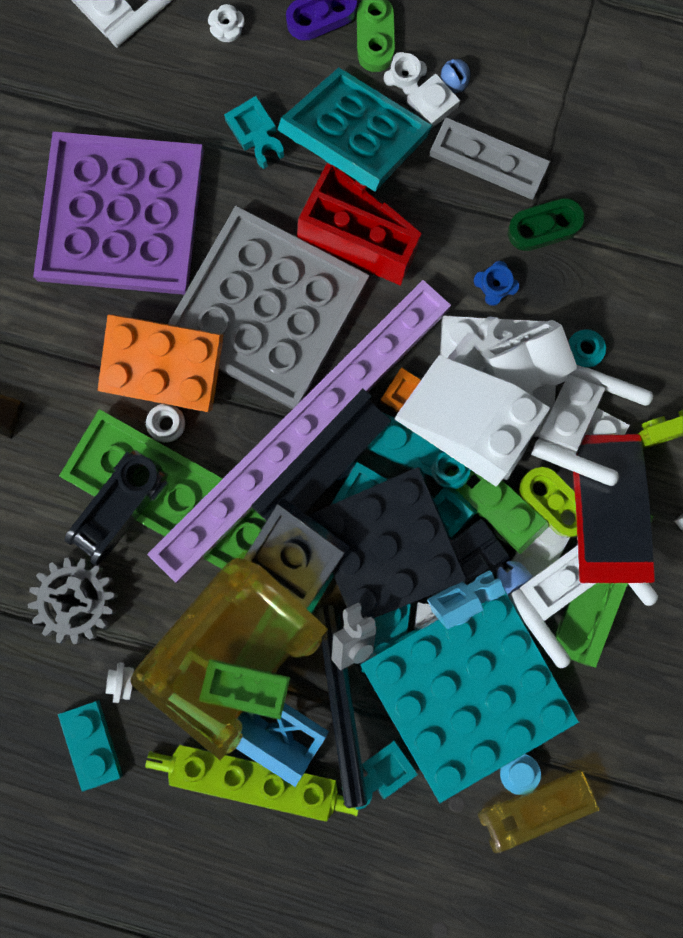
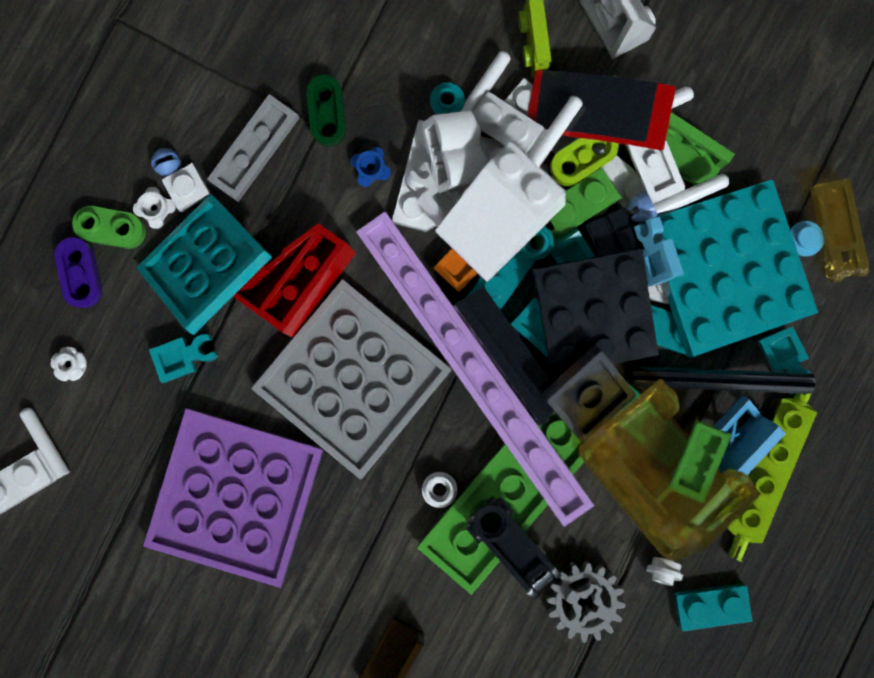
camera: 85 degrees left, 5 degrees up
orange plate [97,314,224,412] -> none
light grey plate [331,602,376,670] -> none

